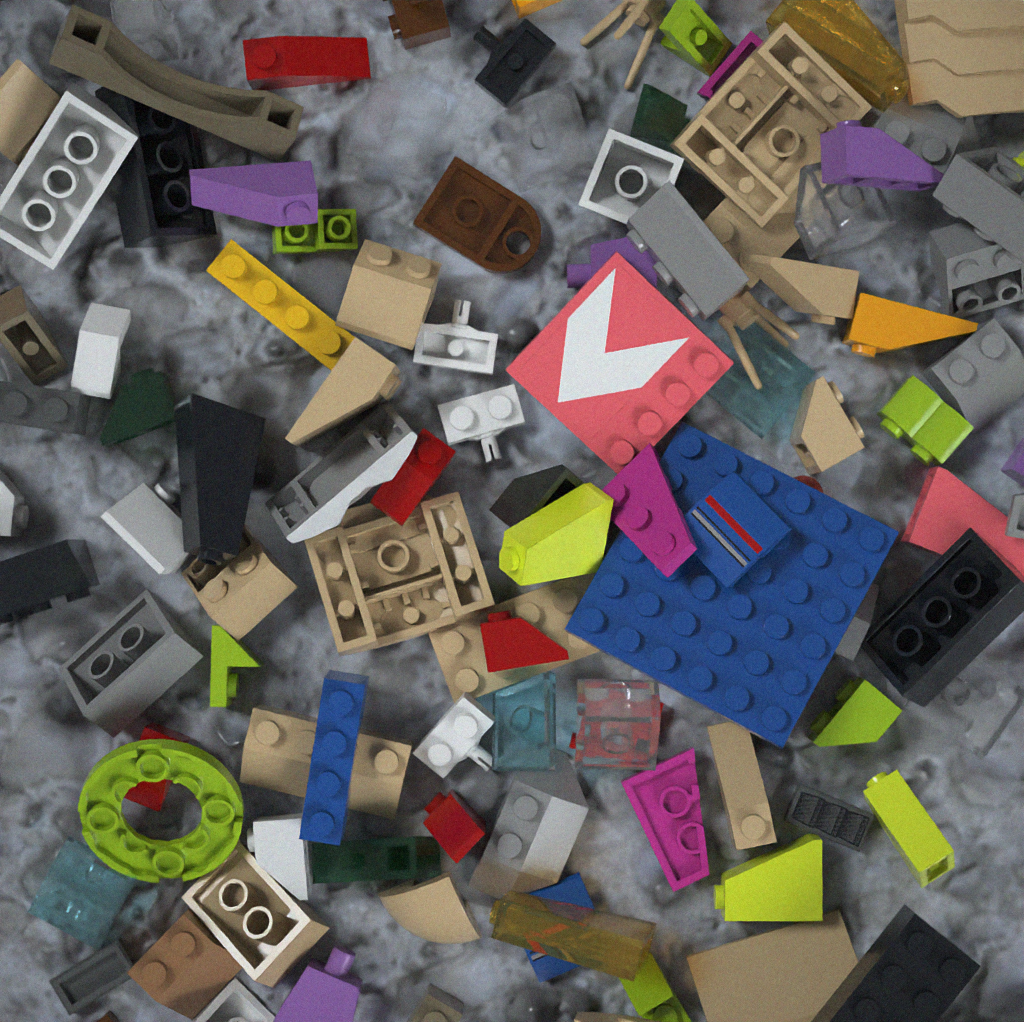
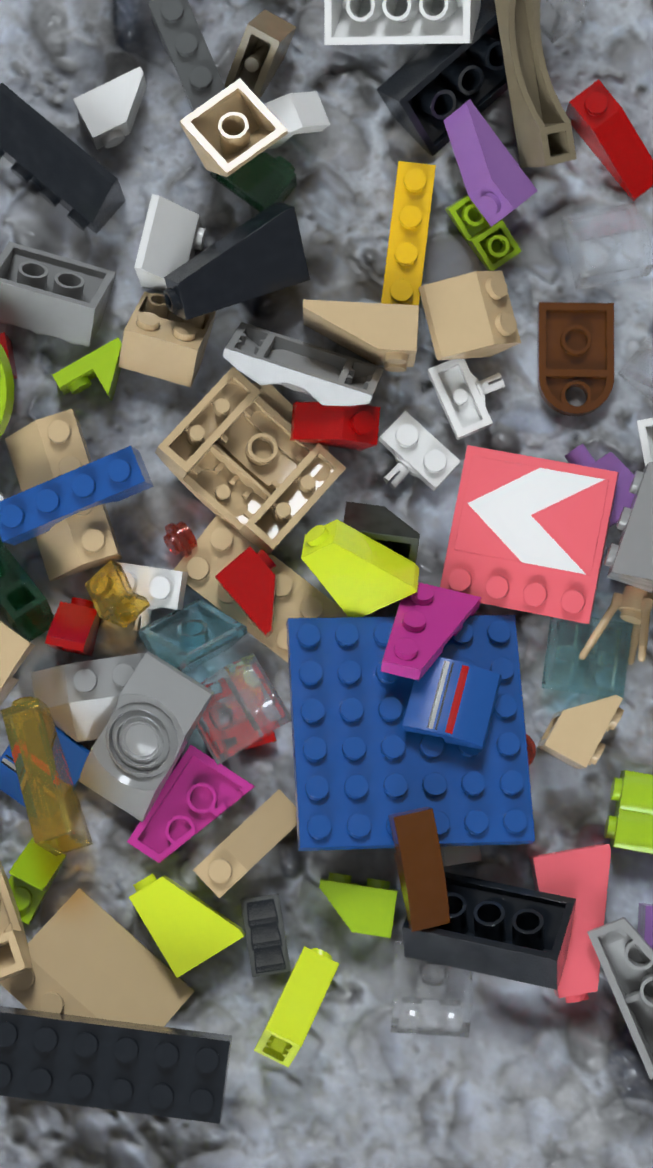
camera: 60 degrees right, 5 degrees down
none -> light grey slope [79,651,215,822]
none -> clear yellow bracket [85,560,150,628]
none -> clear red plate [163,521,197,558]
none -> tan slope [180,78,288,177]
none -> reddish brown slope [388,807,450,932]

